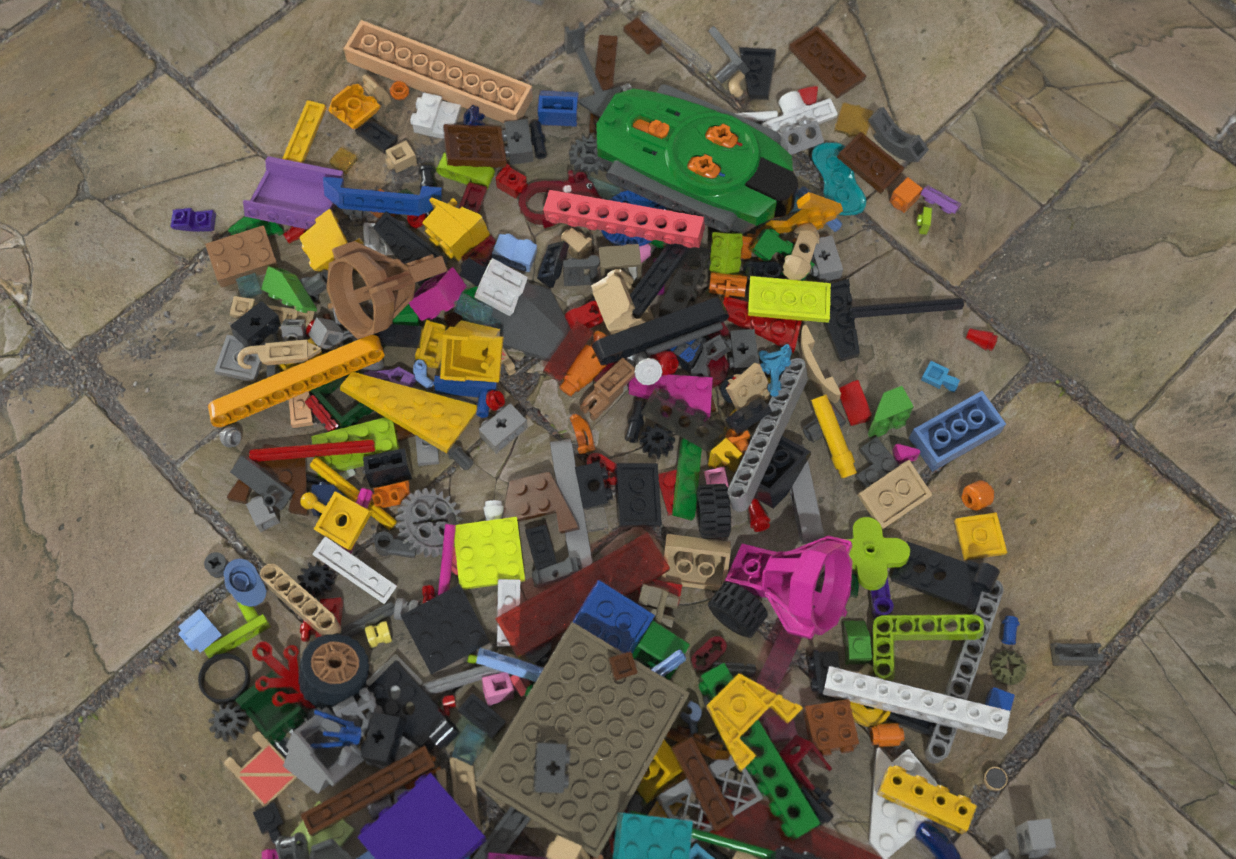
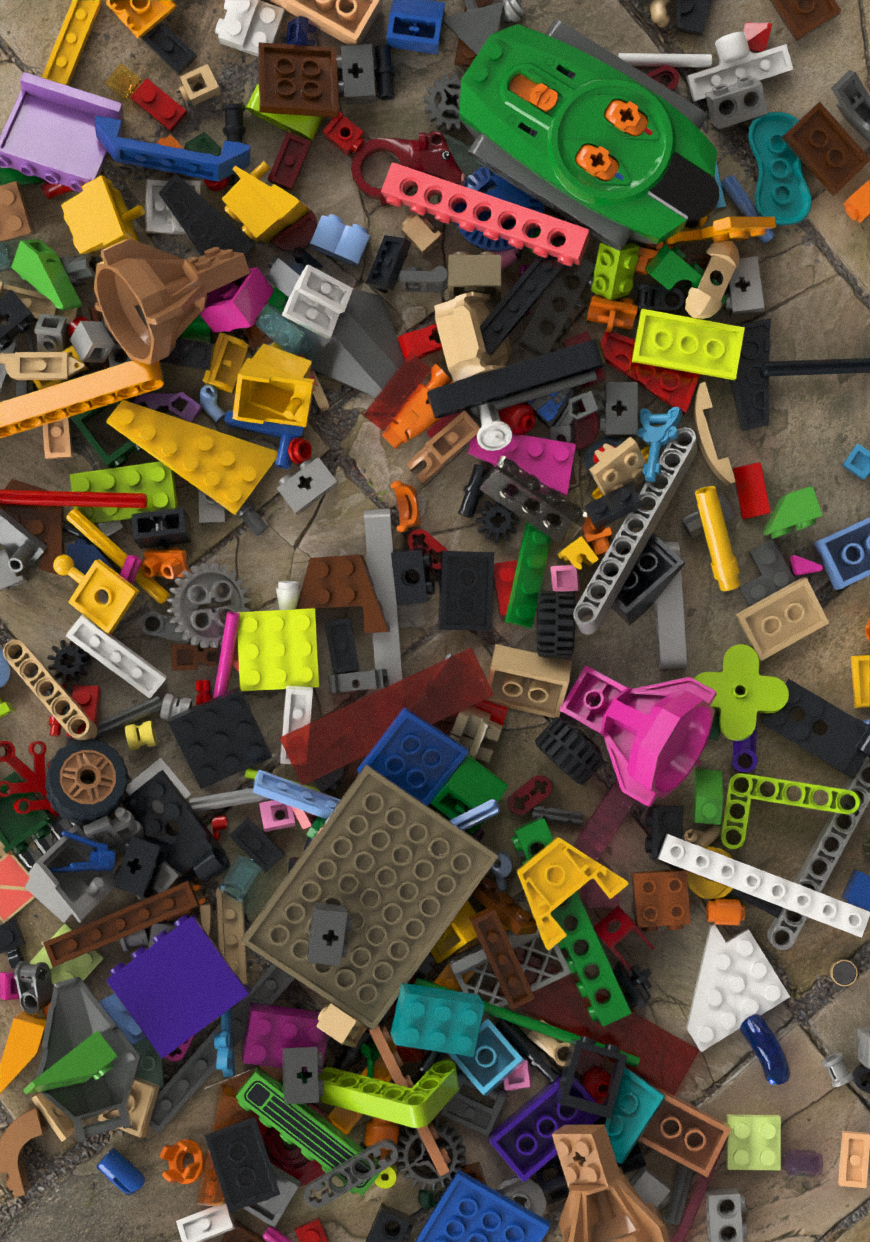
camera: 10 degrees right, 20 degrees up
red axle [305,395,339,432] -> none
reddish brown plate [608,651,638,681] -> none
red cone [748,499,770,532] -> none
clear yellow piece [835,103,873,137] -> none
yellow brick [876,765,977,834] -> none
none -> red plate [130,78,187,132]
none -> reddish brown plate [171,644,217,671]

